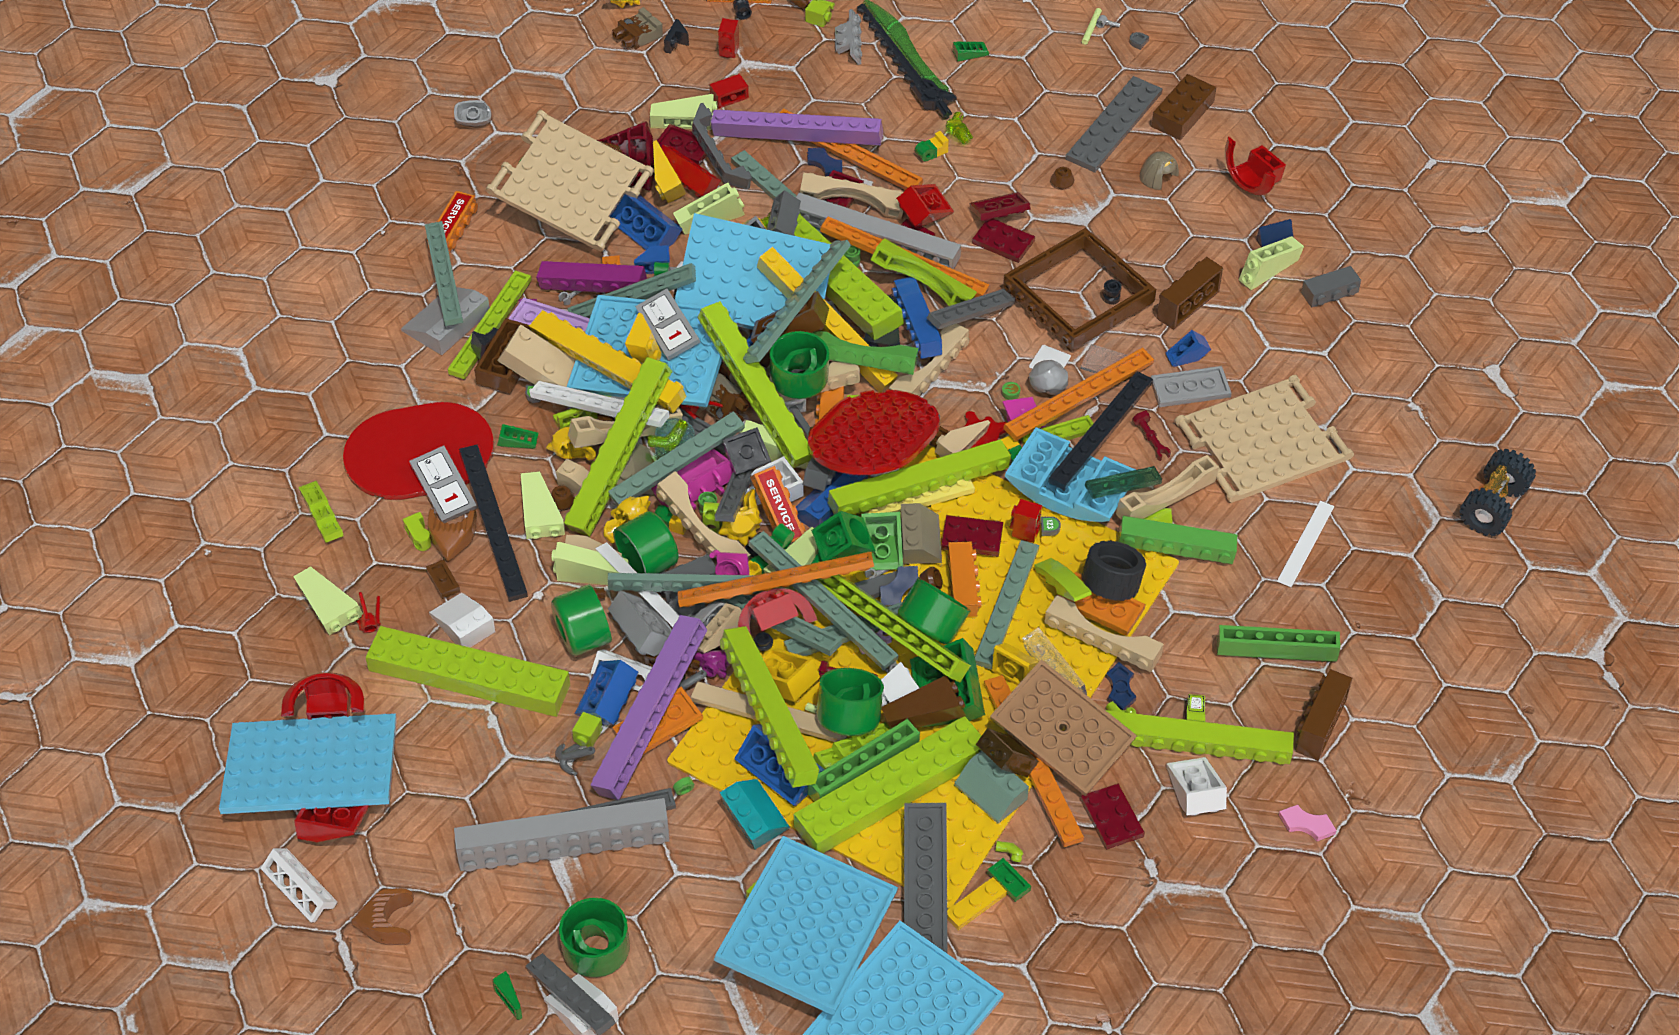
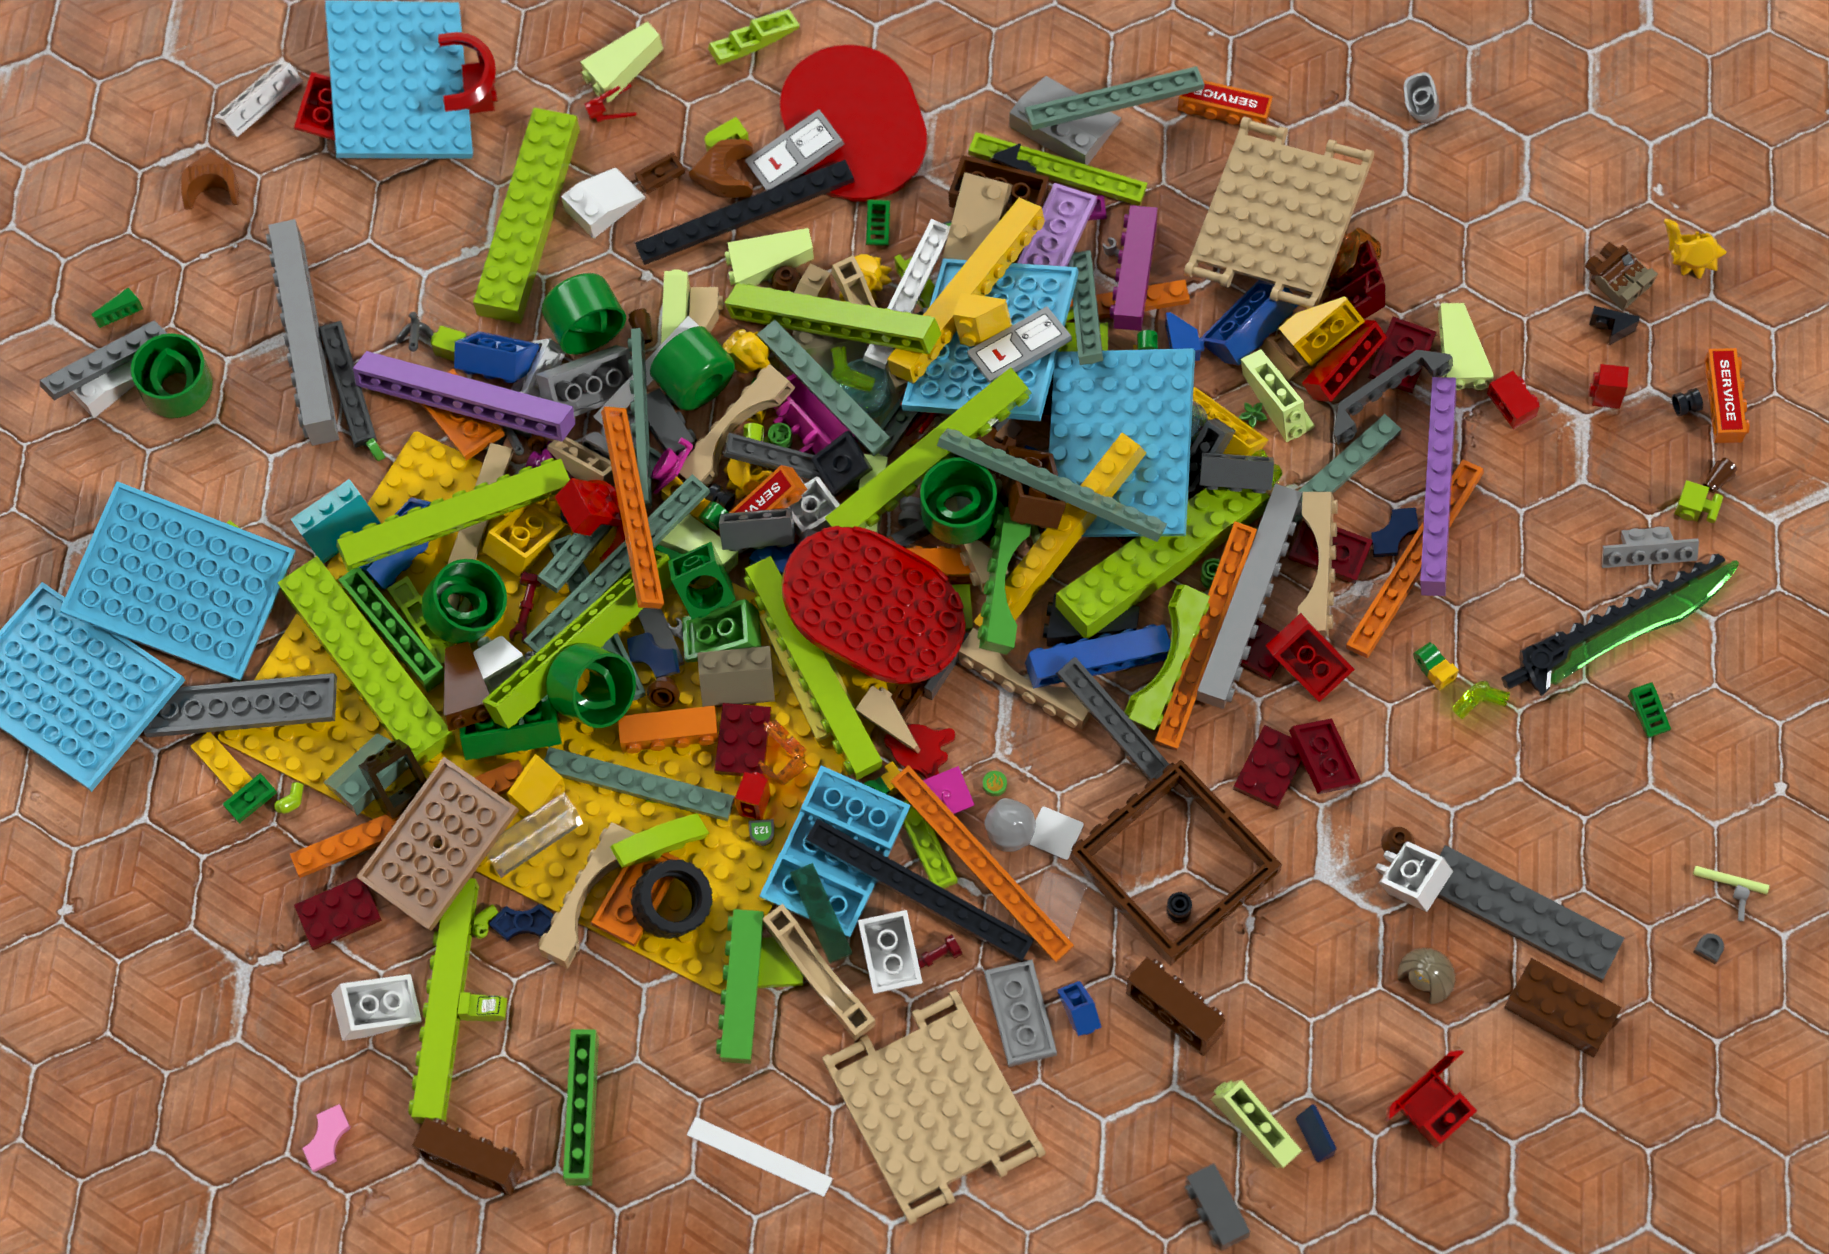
camera: 90 degrees right, 15 degrees up
none -> dark grey brick [719,508,795,551]
none -> clear orange piece [759,719,808,785]
none -> white slope [858,910,923,994]
none -> white hinge [1375,842,1453,912]

